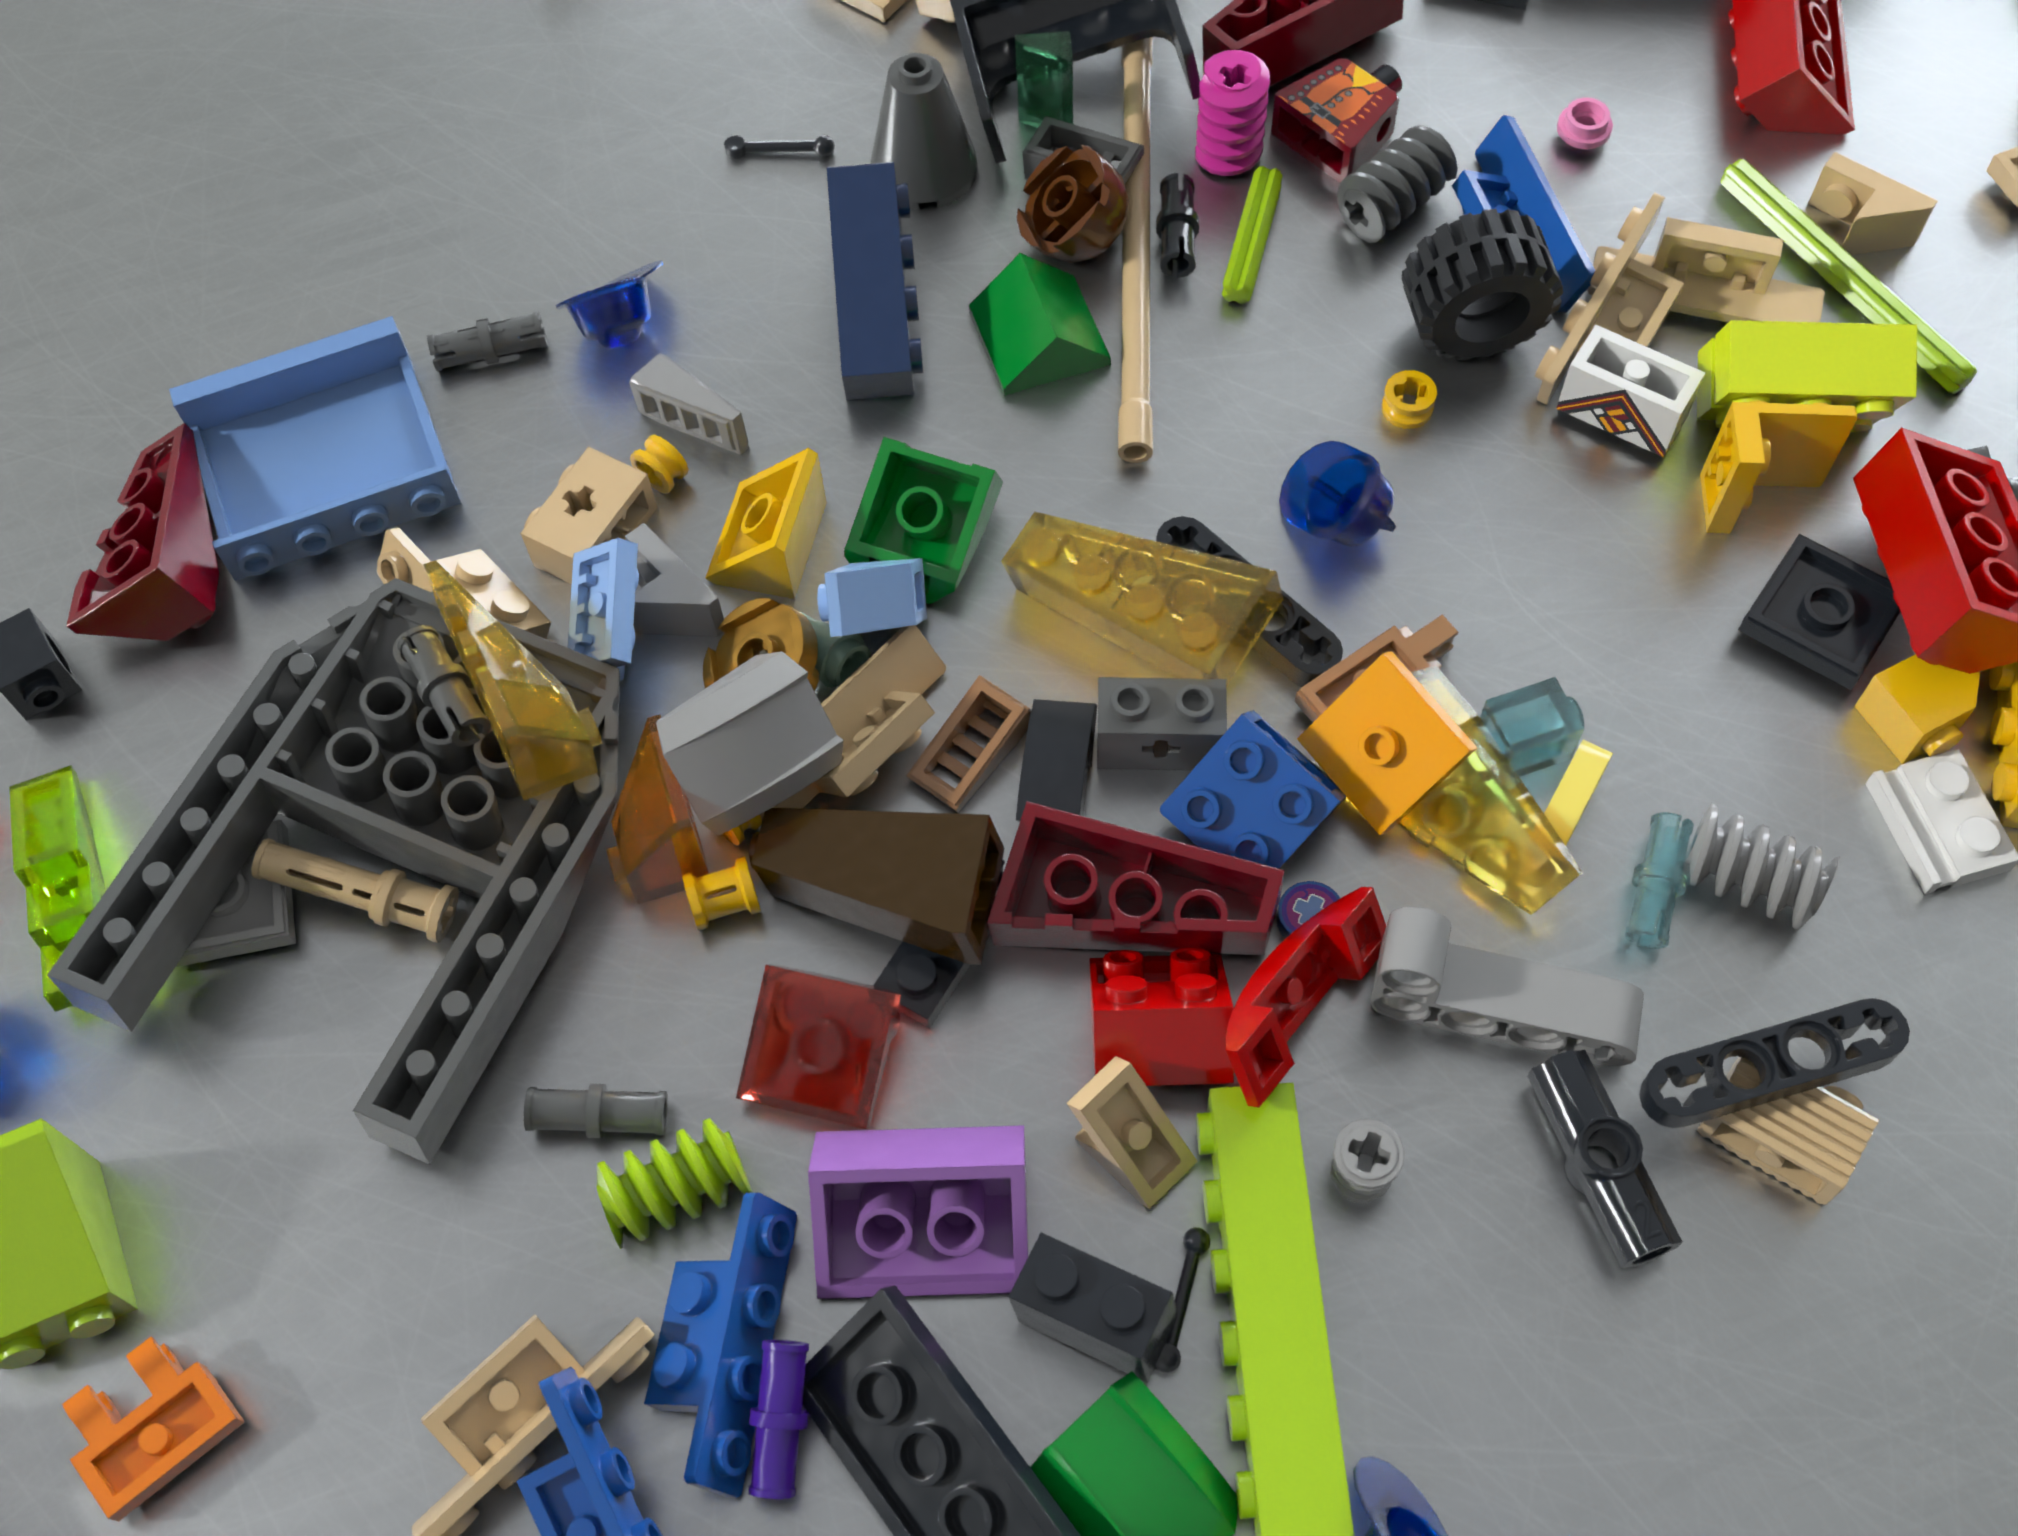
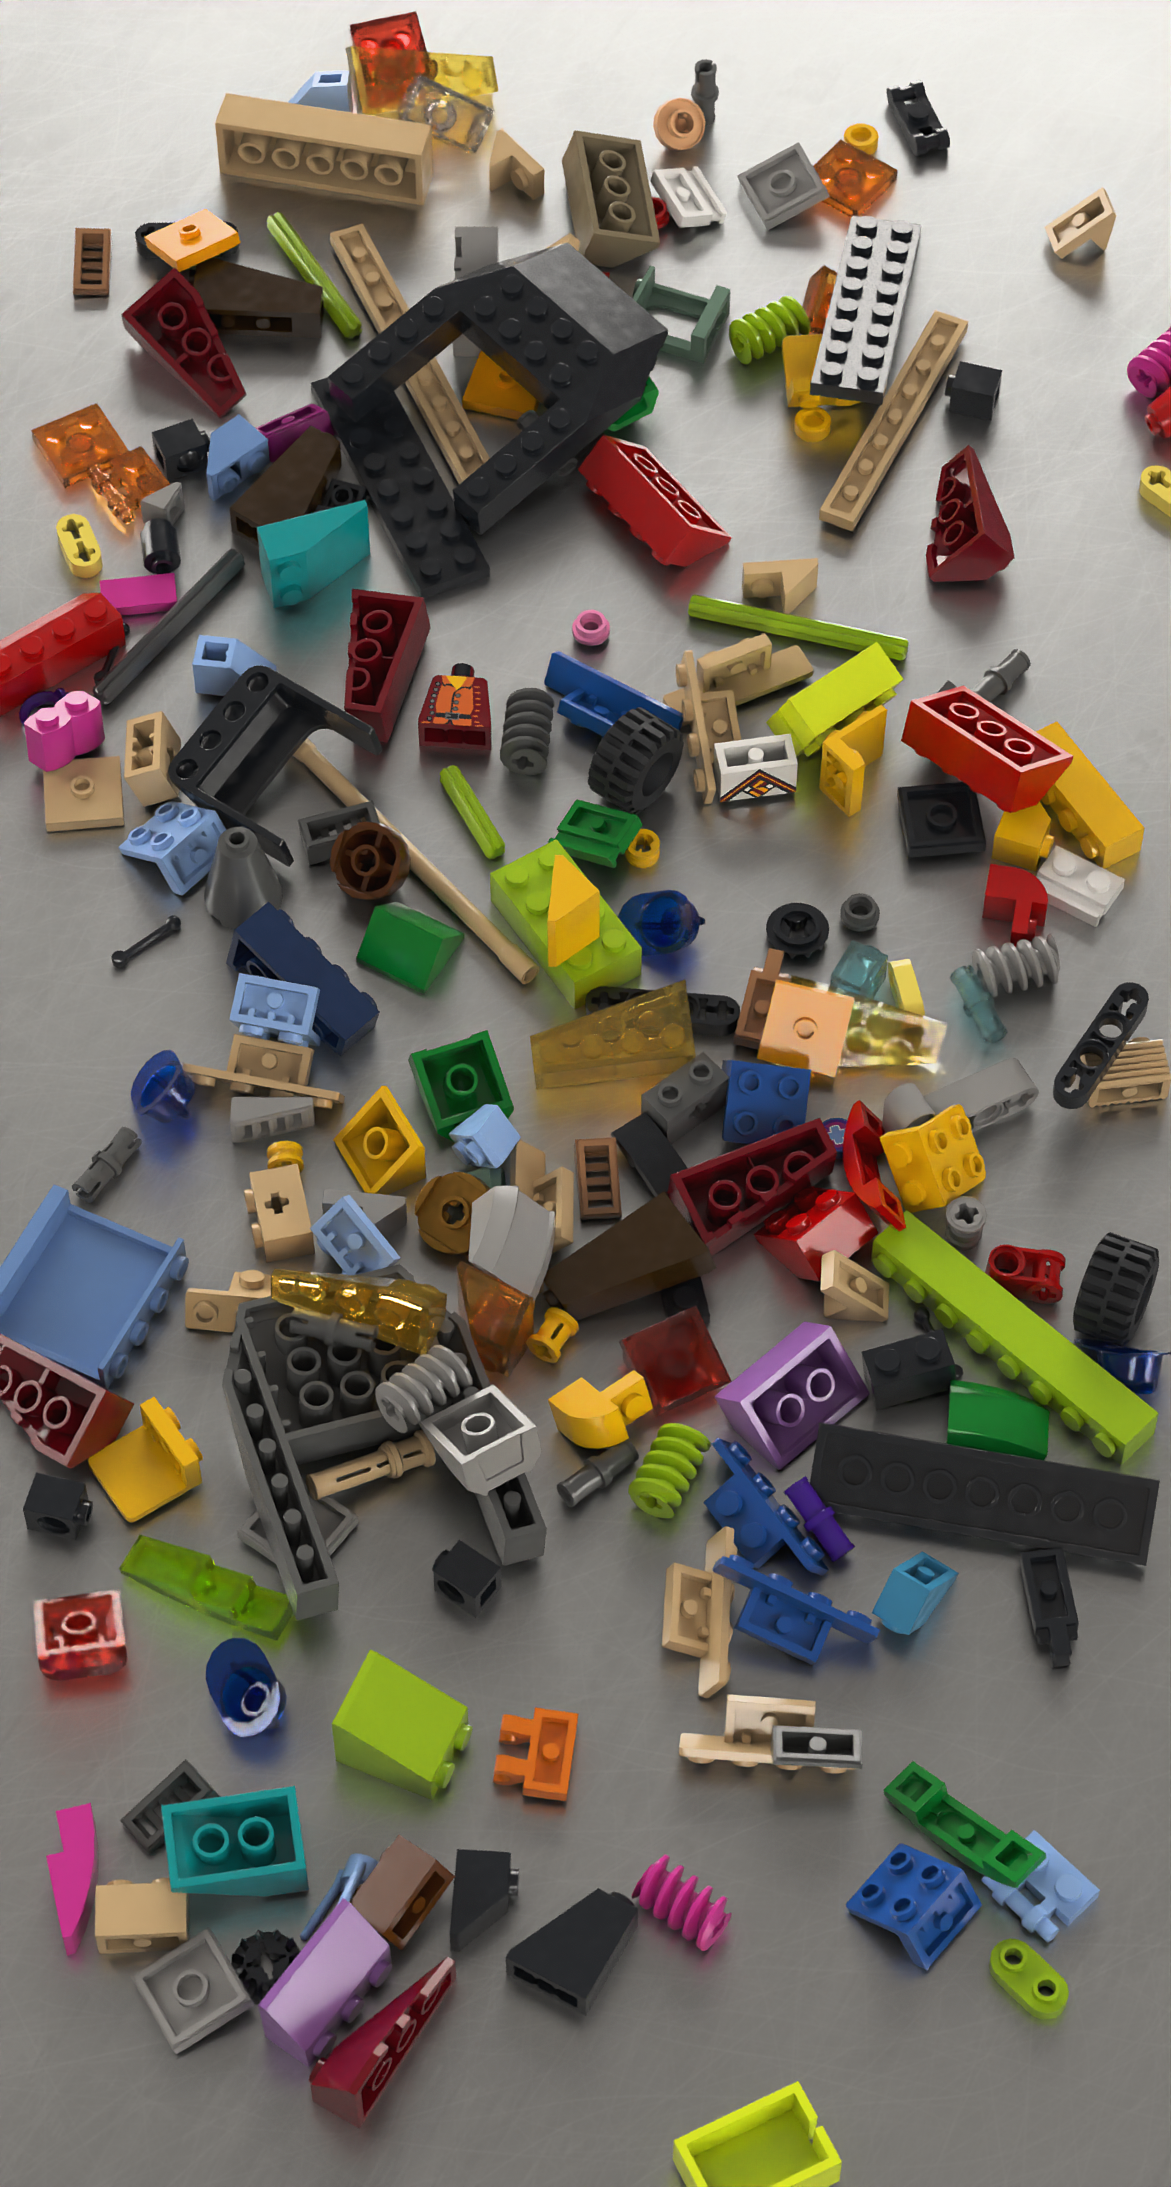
camera: 45 degrees left, 5 degrees down
clear green slope [1015,31,1073,128] -> none
black pin [1156,173,1199,278] -> none
dark pink piece [1195,50,1270,176] -> none
black piece [1527,1049,1682,1269] -> none
none -> yellow bracket [88,1397,203,1522]
none -> light blue bracket [119,801,226,895]
none -> tan bracket [182,1034,345,1109]
none -> light blue bracket [229,973,321,1047]
none -> light grey piece [375,1345,472,1433]
none -> light grey slope [419,1384,542,1496]
none -> black brick [432,1540,502,1618]
none -> lime brick [490,839,642,1010]
none -> yellow slope [547,855,600,967]
none -> green plate [548,799,643,868]
none -> yellow brick [548,1370,653,1449]
none -> black gear [766,903,829,959]
none -> dark grey plate [840,893,880,931]
none -> yellow bracket [879,1104,986,1213]
none -> red brick [982,864,1048,947]
none -> red piece [985,1244,1066,1304]
none -> black tyre [1073,1232,1159,1347]

